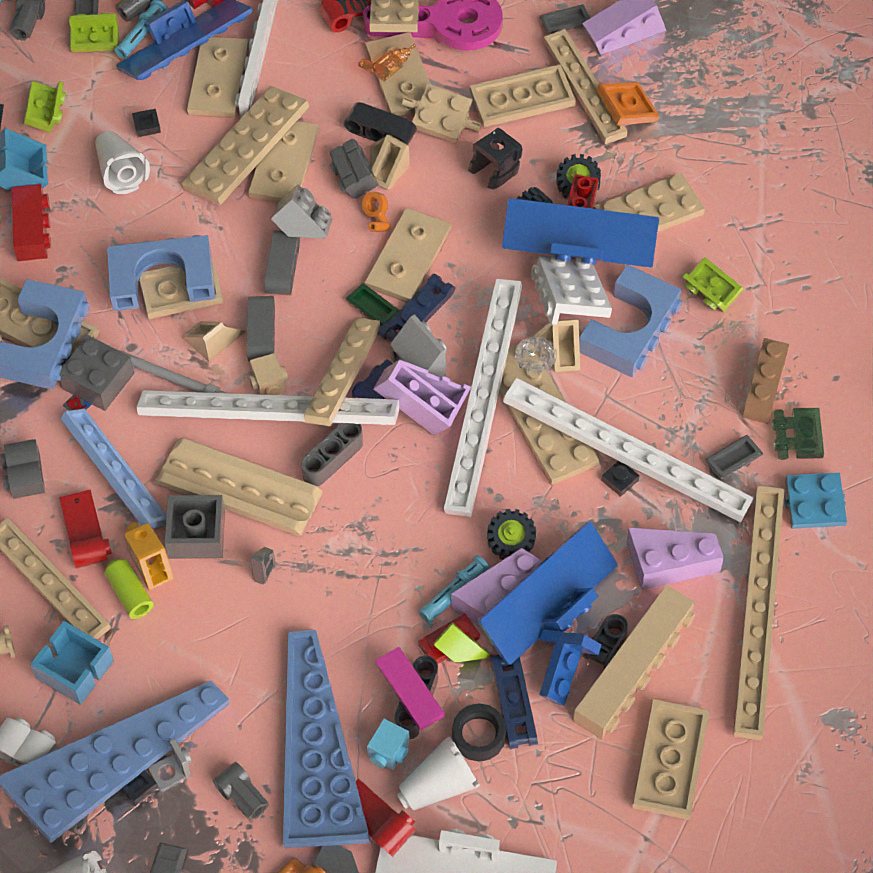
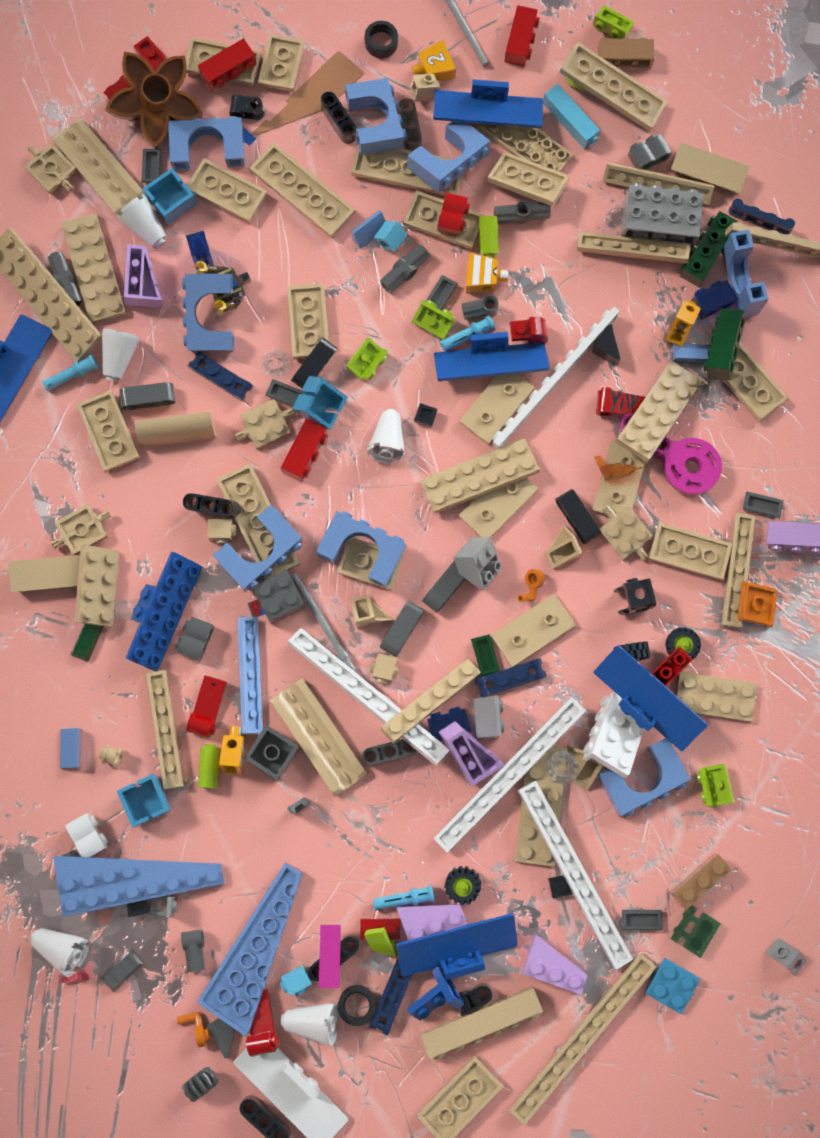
camera: 30 degrees right, 20 degrees up
dark grey brick [329,139,378,199] -> none

